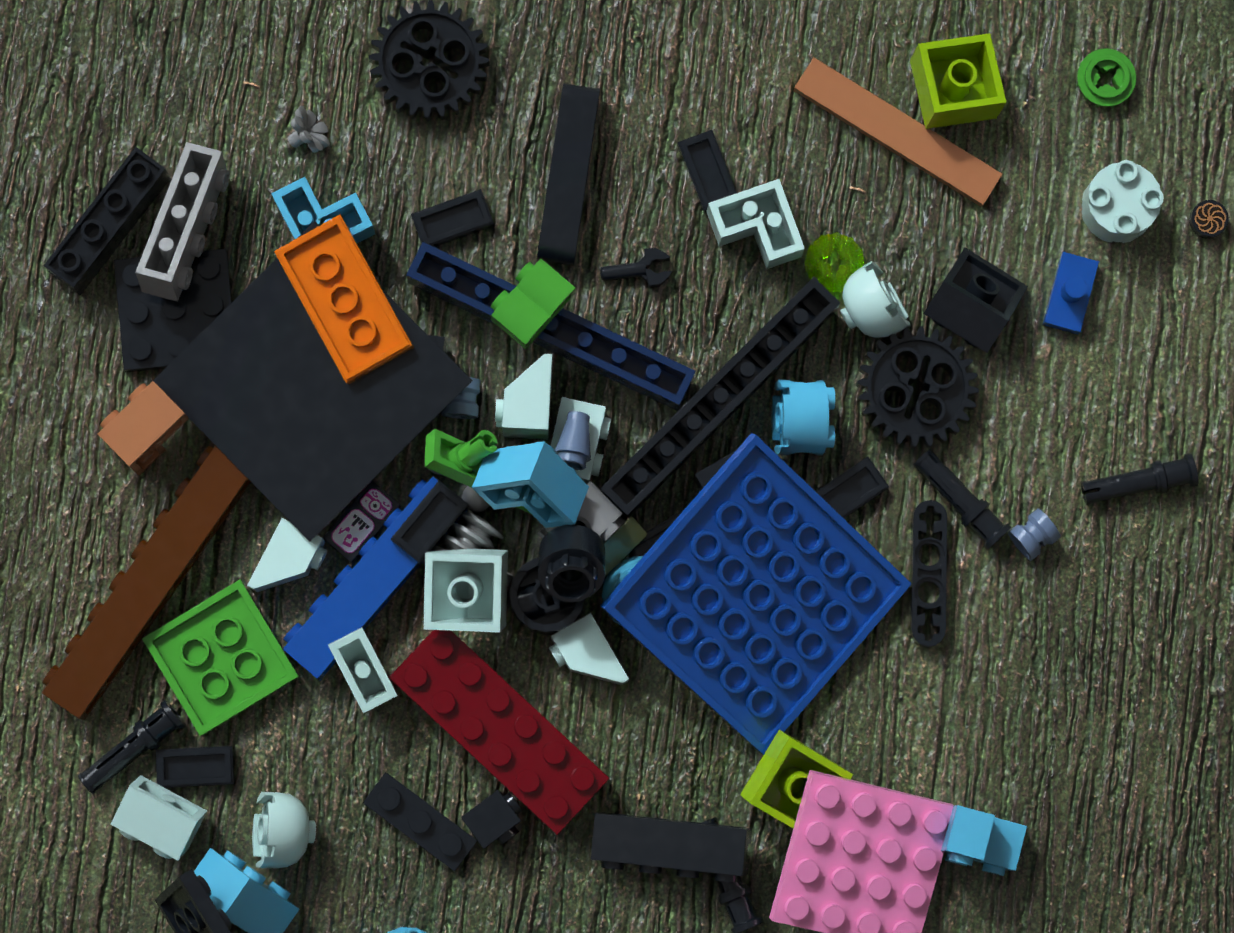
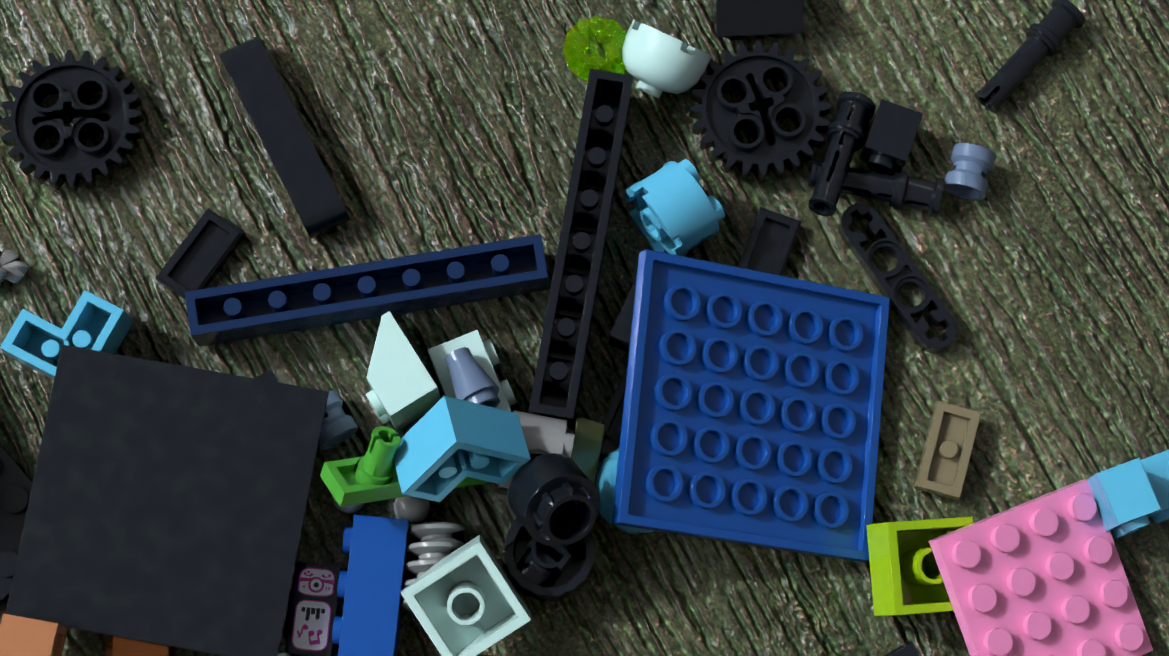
camera: 30 degrees left, 5 degrees down
orange tile [274,214,414,384] -> none
black tile [391,481,469,564] -> none
bright green brick [490,259,576,349] -> none
light aqua slope [549,613,629,685] -> none
black bar [600,248,672,288] -> none
black tile [677,130,737,213] -> none
light aqua brick [707,179,805,269] -> none
none -> black pin [808,92,876,216]
none -> black brick [859,99,923,174]
none -> dark tan plate [914,401,981,500]

